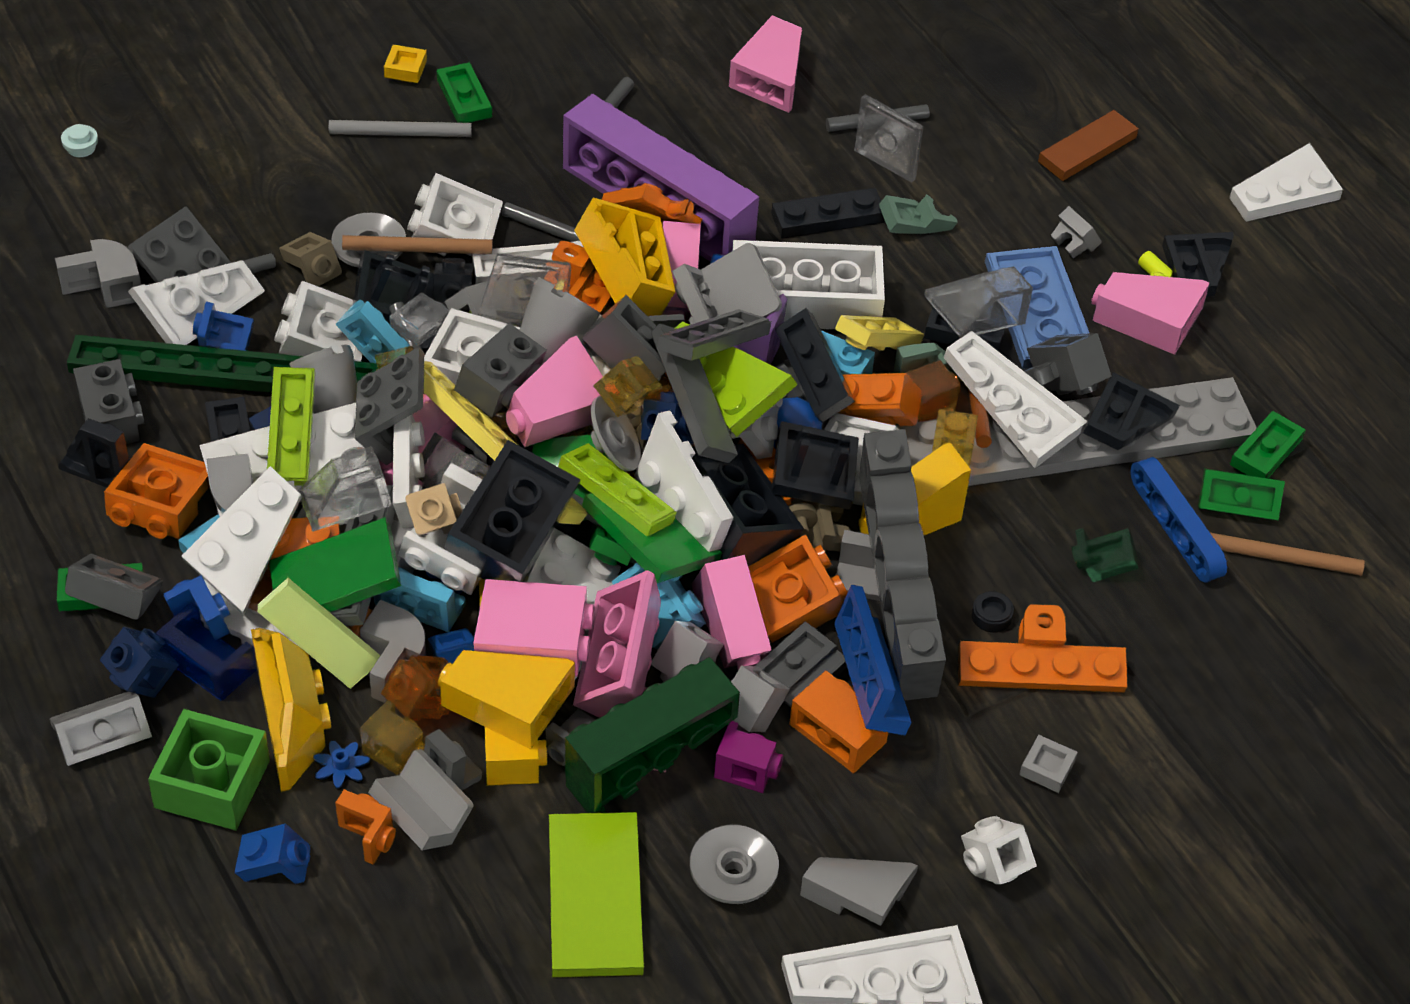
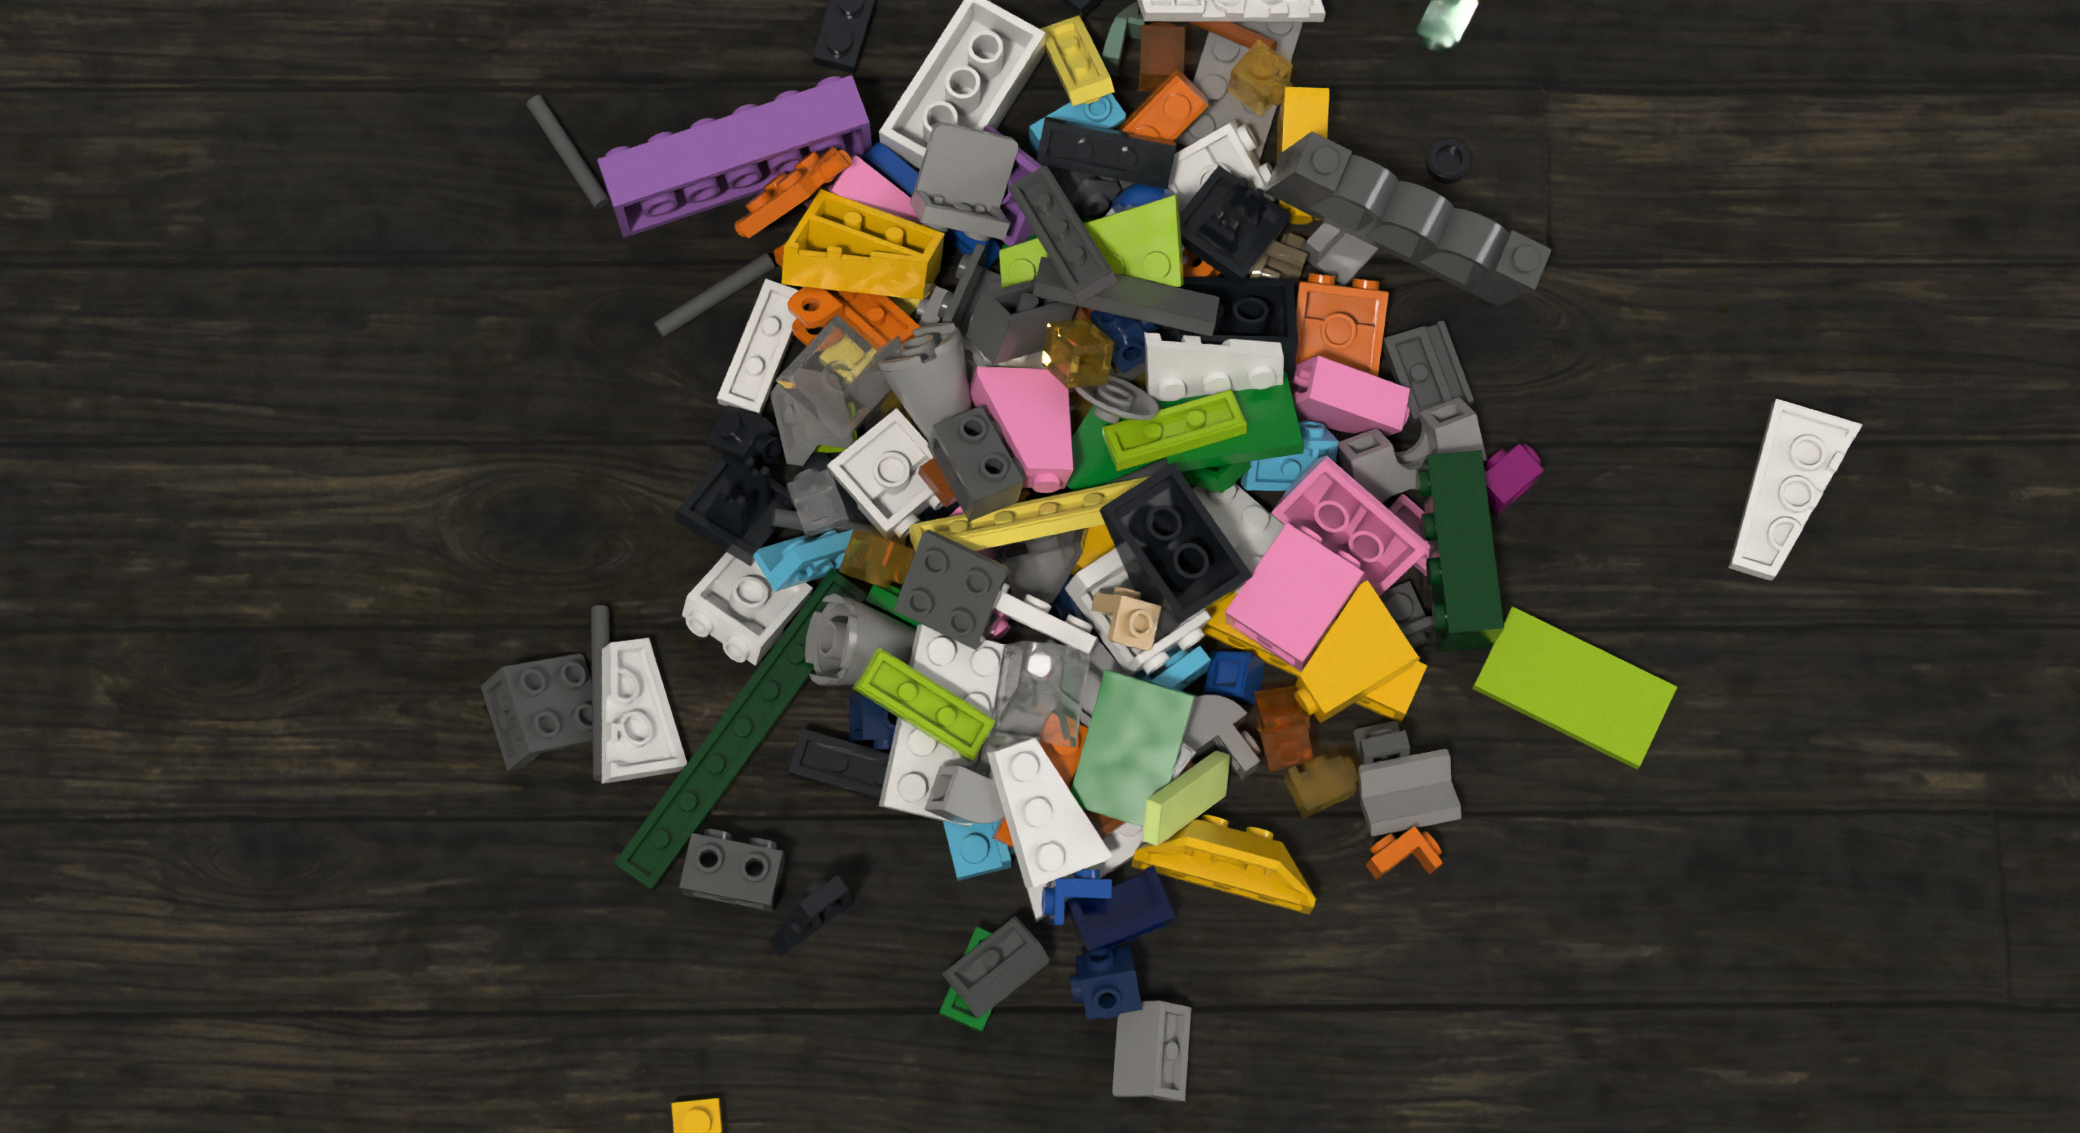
camera: 60 degrees left, 25 degrees up
light grey brick [55,239,141,308] -> none
light aqua plate [61,124,98,157] -> none
orange plate [104,443,210,539] -> none
bright green brick [148,709,270,831] -> none
blue bracket [193,301,254,351] -> none
blue bracket [234,823,310,884] -> none
dark tan bracket [279,232,342,286] -> none
blue plant [313,741,370,789] -> none
light grey bar [329,120,472,137] -> none
light grey dish [332,213,406,267] -> none
medium nougat bar [342,235,493,254] -> none
yellow plate [384,45,427,83] -> none
white plate [407,173,503,256] -> none
green plate [437,62,492,123] -> none
light grey dish [690,825,779,904] -> none
orange brick [789,670,888,774] -> none
light grey slope [800,857,918,926] -> none
blue fence [834,585,912,735] -> none
orange plate [958,604,1127,692] -> none
white brick [961,816,1037,884] -> none
light grey plate [1019,735,1078,793] -> none

